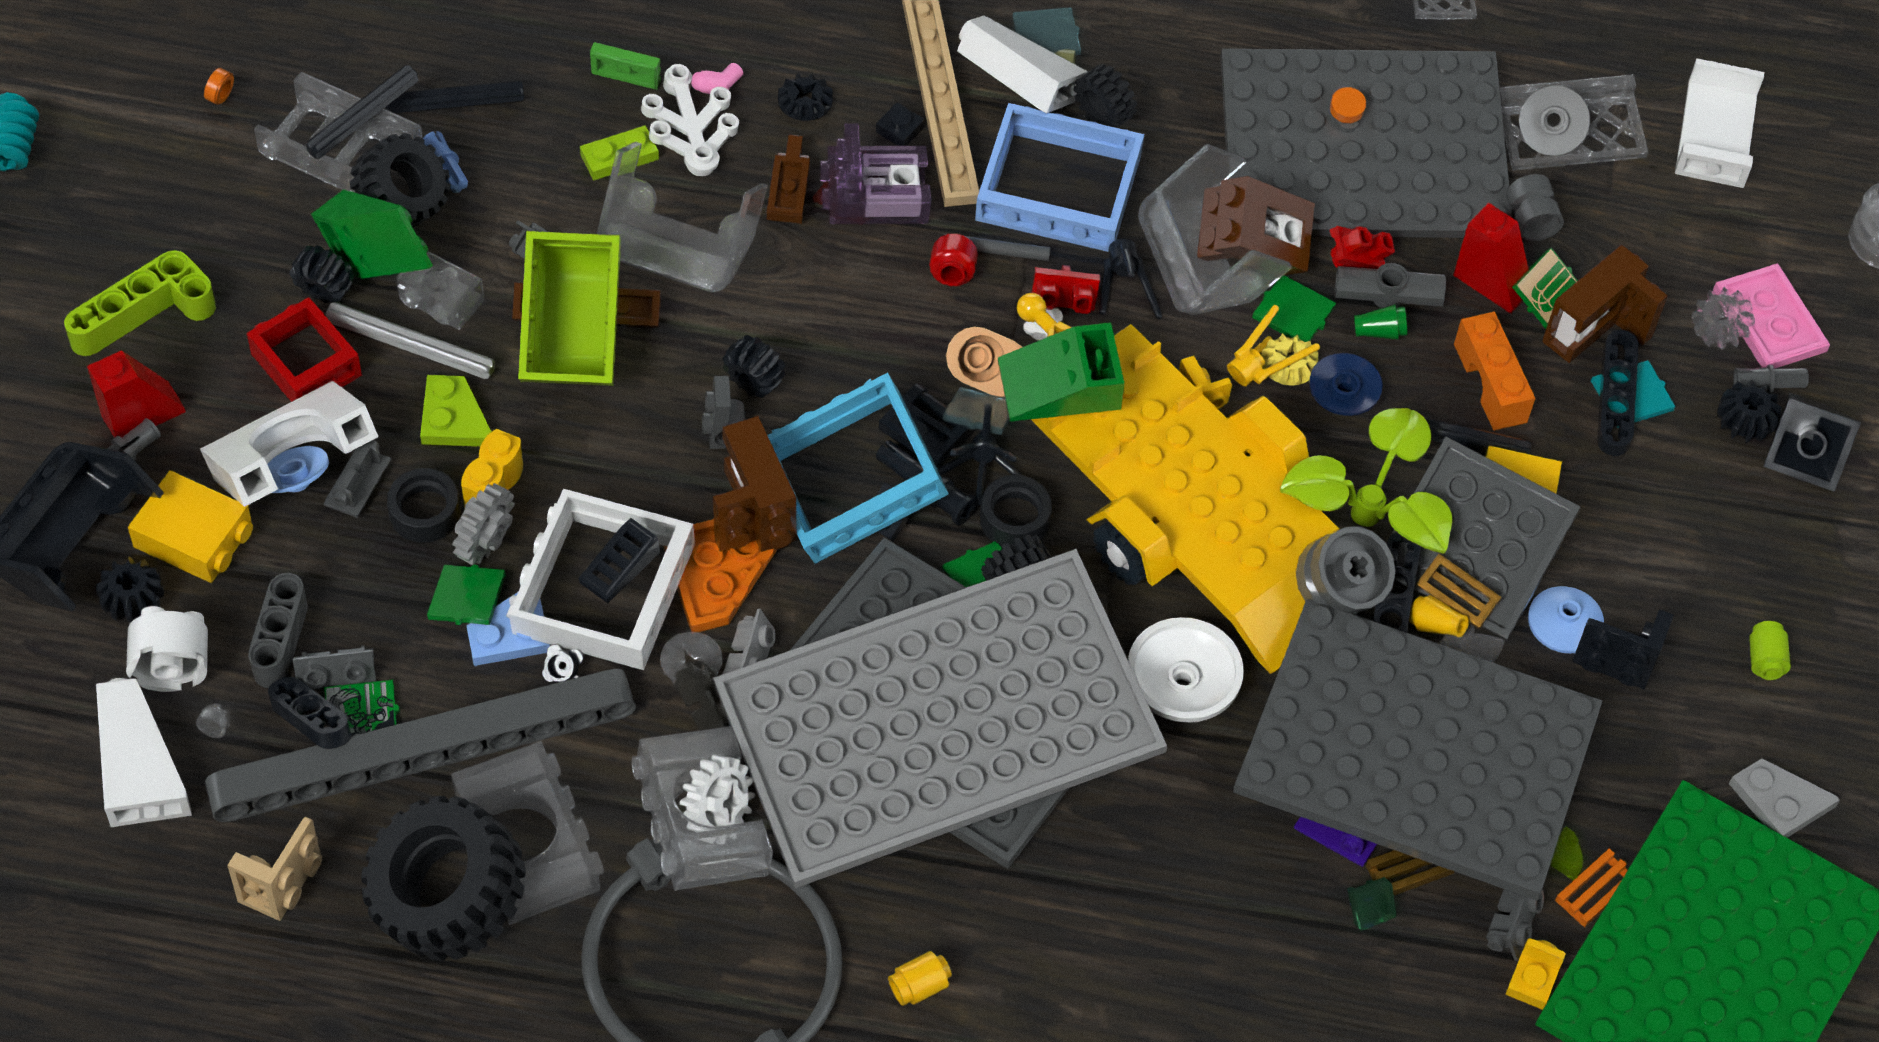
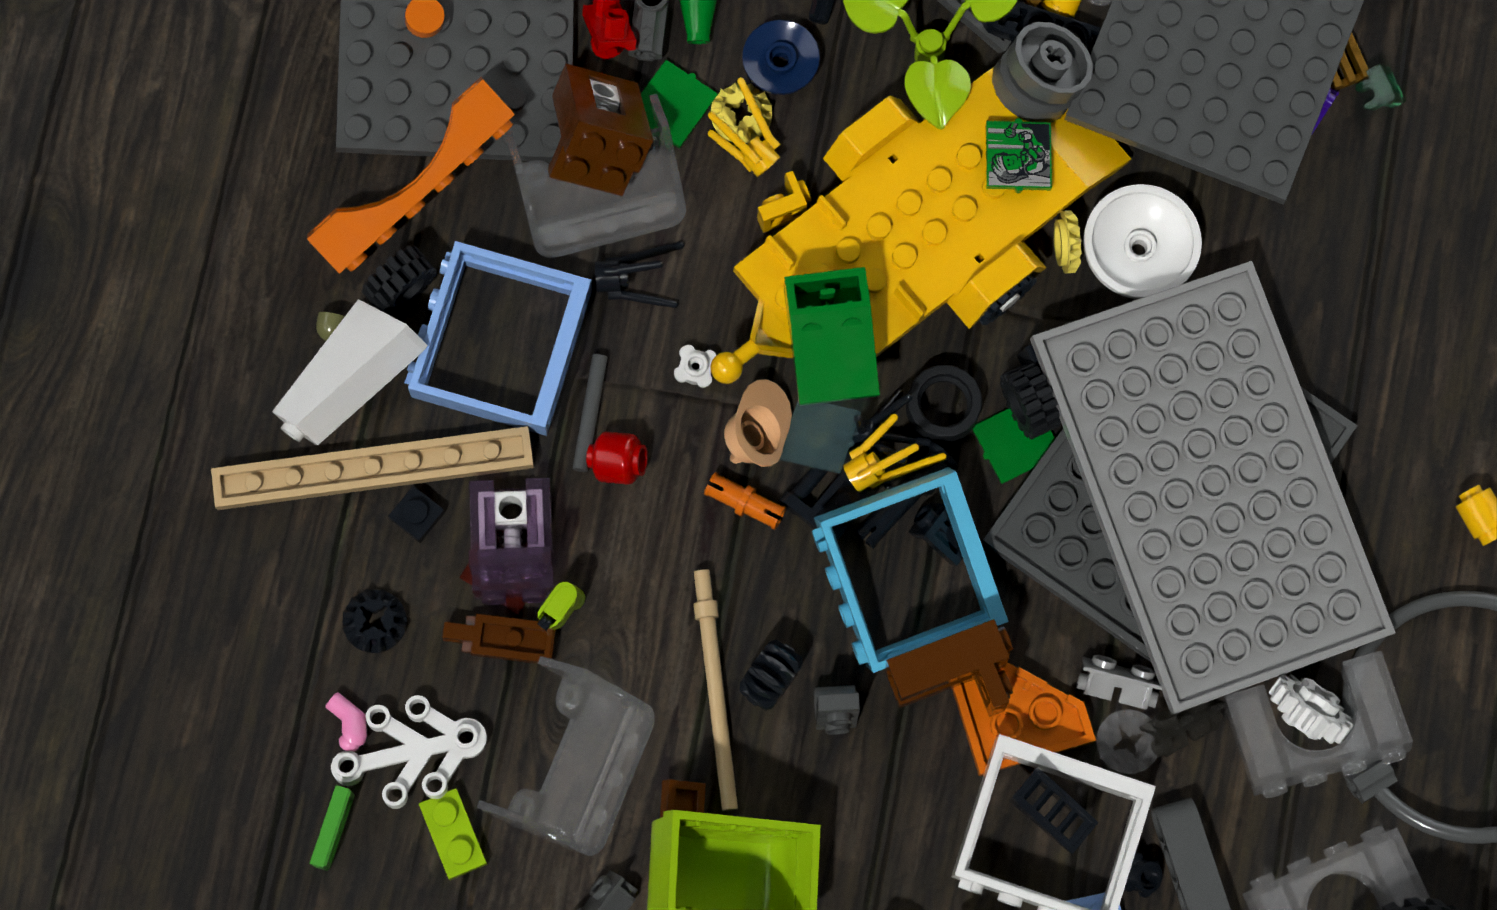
camera: 90 degrees left, 20 degrees up
clear light blue piece [1013,7,1081,55] -> none
red hips [1031,265,1100,314] -> none
none -> orange arch [307,77,515,274]
none -> lime piece [537,582,585,631]
none -> tan bar [693,570,738,811]
none -> orange pin [704,472,786,530]
none -> yellow plant [843,414,947,492]
none -> piece [985,118,1052,193]
none -> light yellow gear [1053,210,1082,274]

